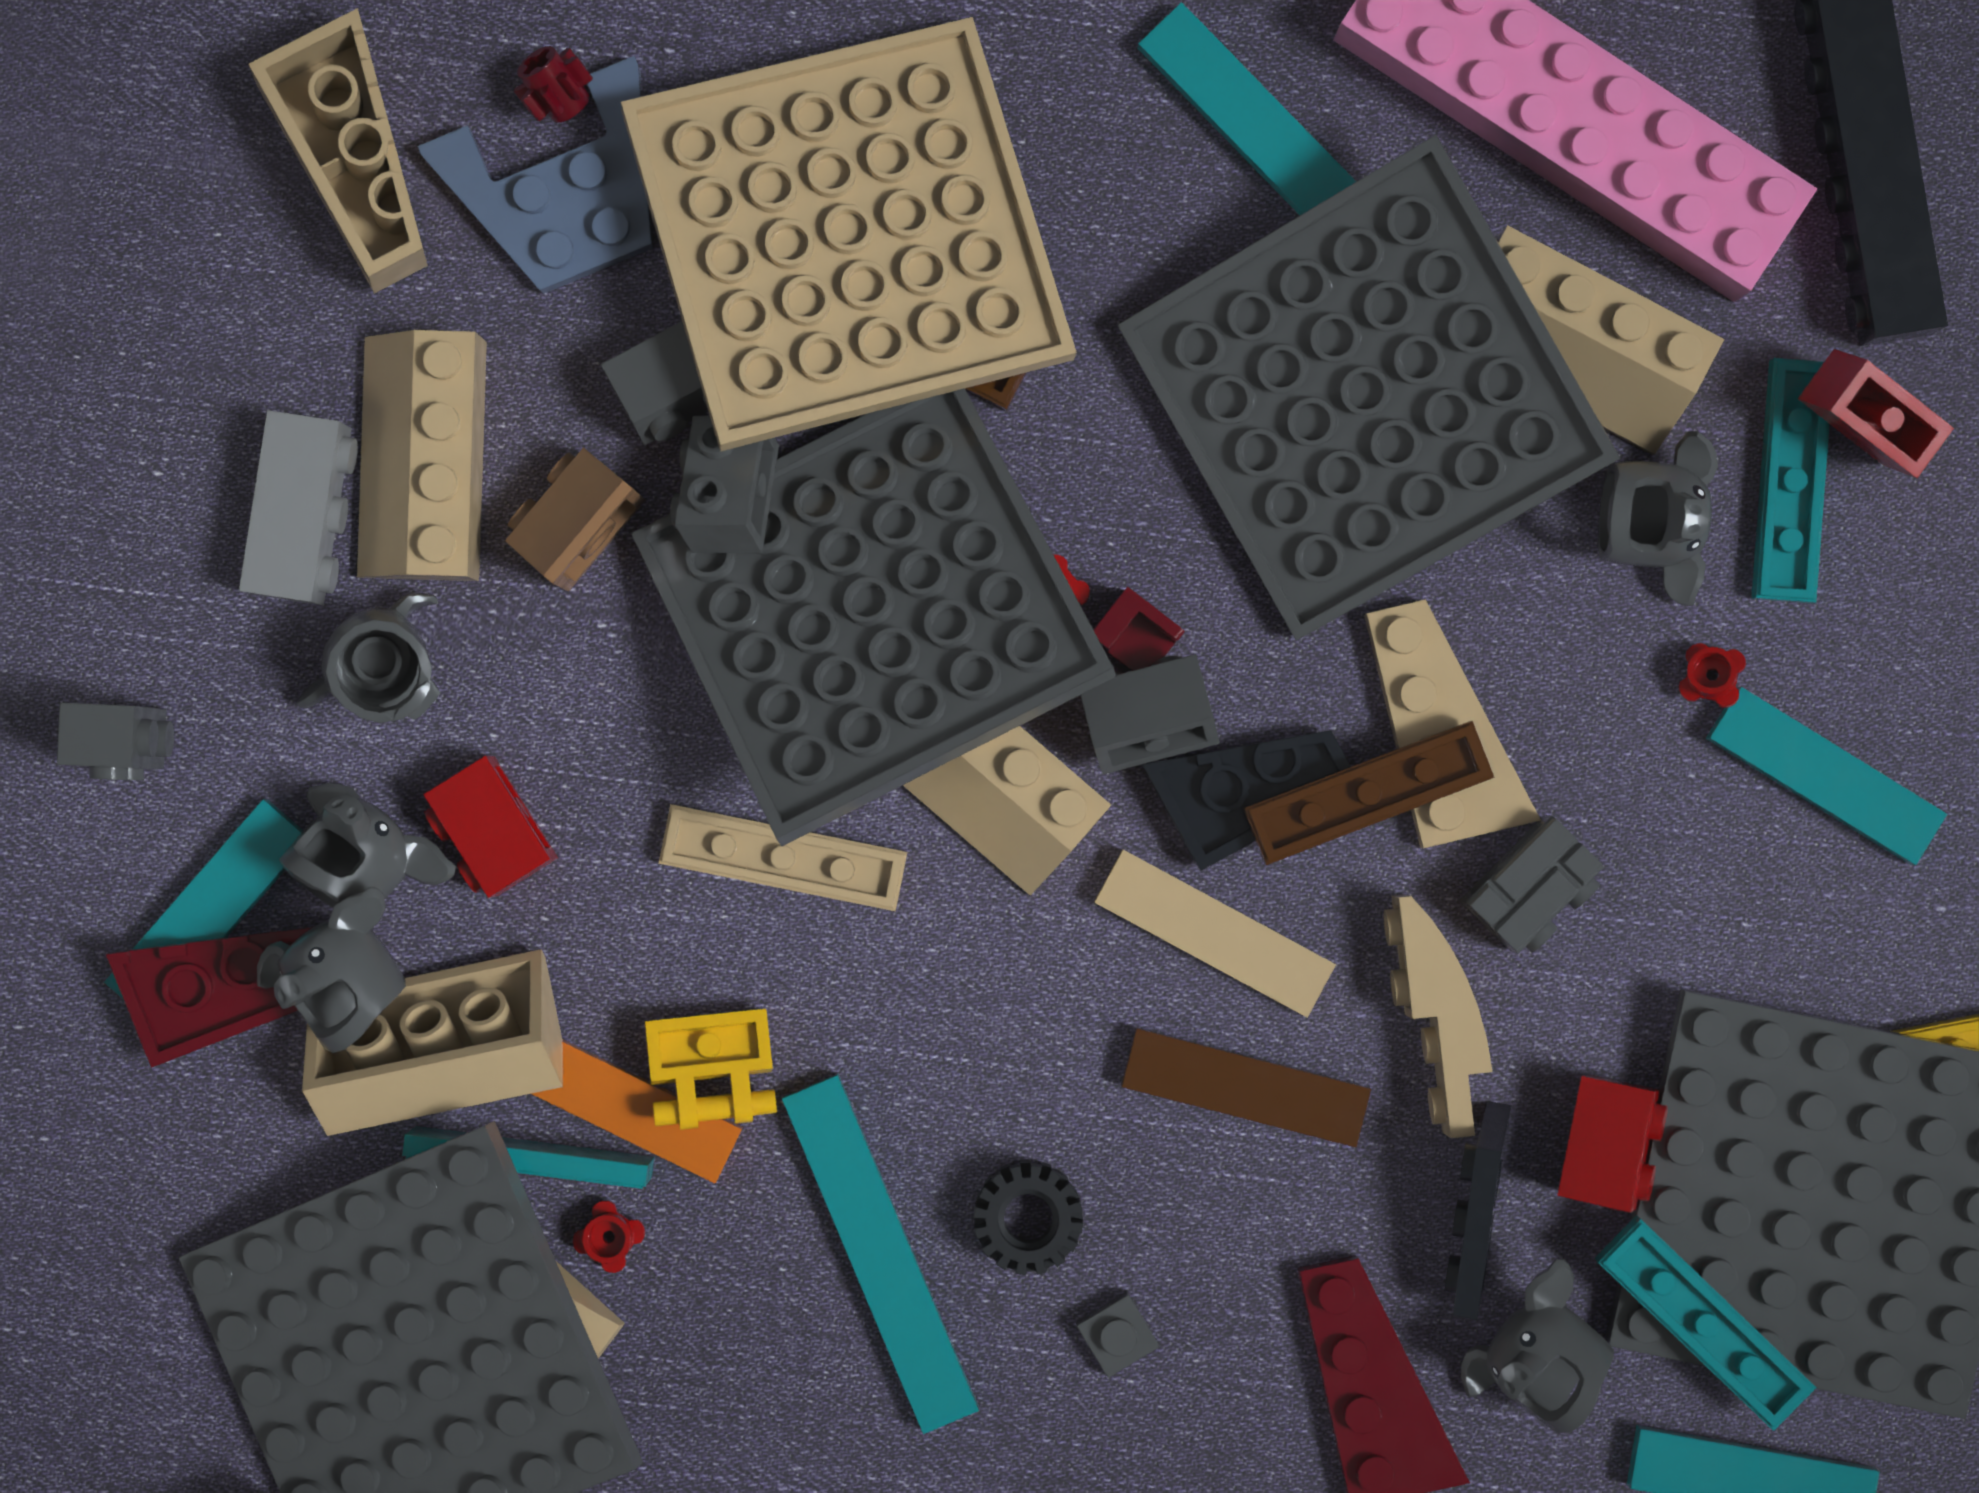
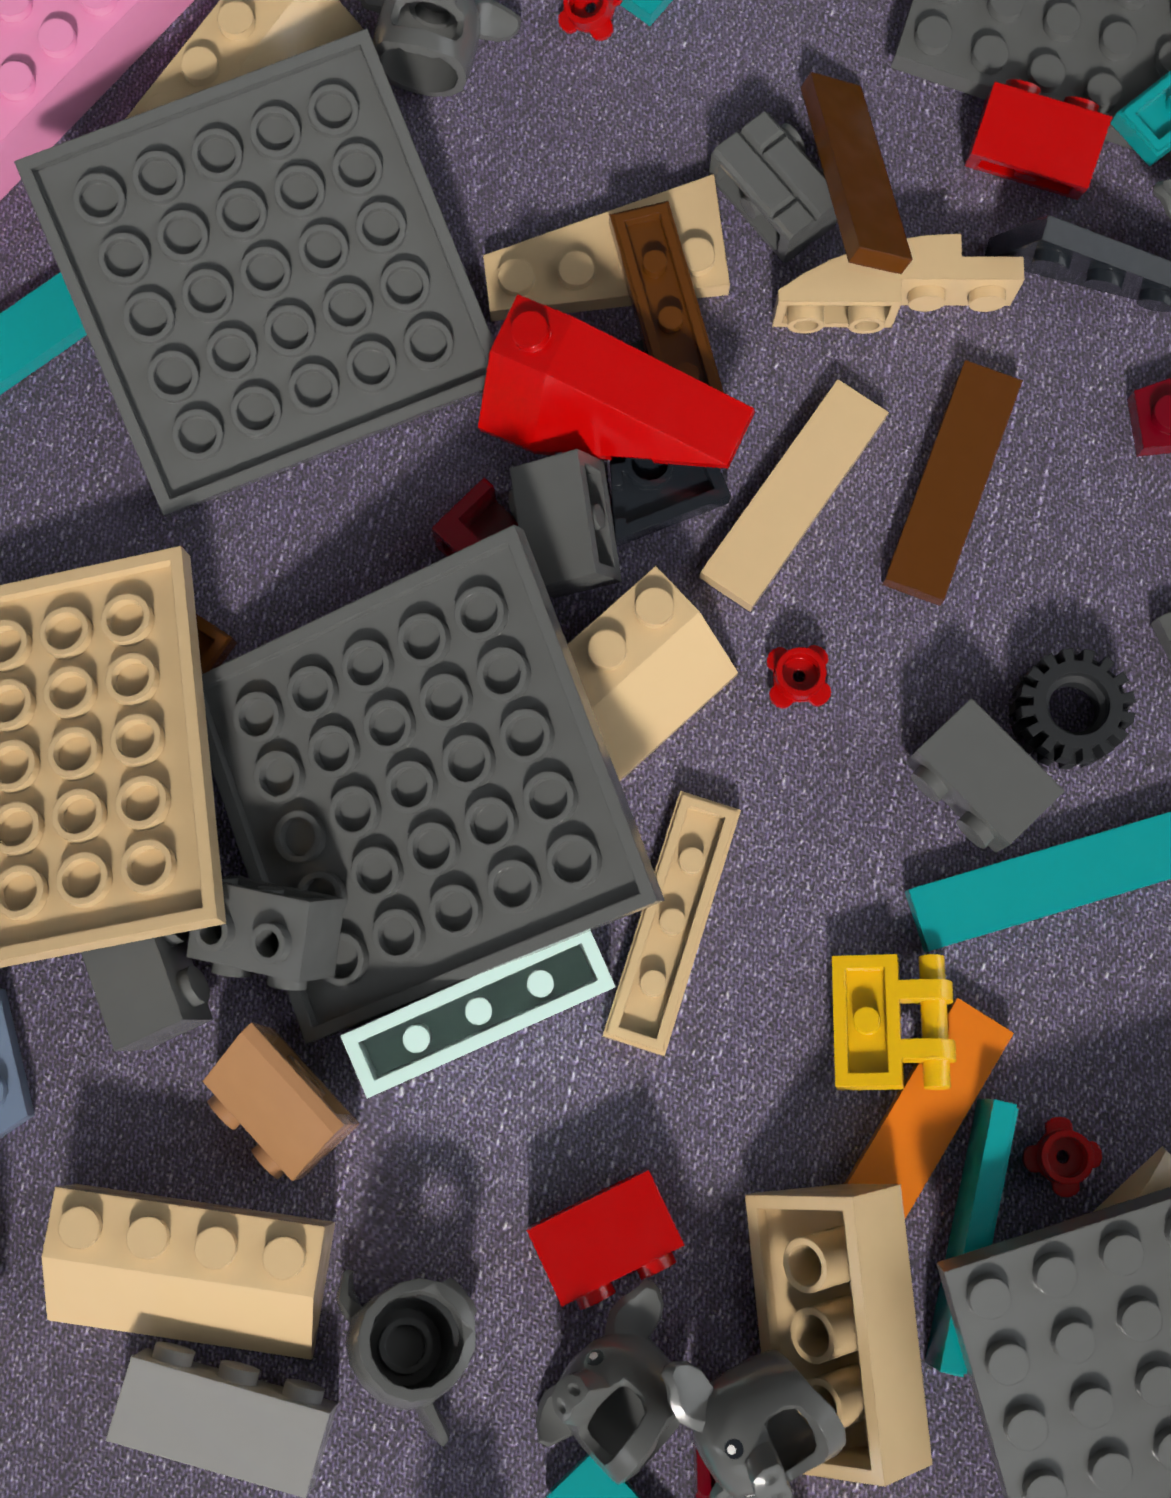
camera: 85 degrees left, 10 degrees down
none -> light aqua brick [340,931,615,1098]
none -> red wedge [478,294,755,469]
none -> red plate [766,645,832,709]
none -> reddish brown tile [800,72,913,274]
none -> dark grey brick [906,698,1065,853]

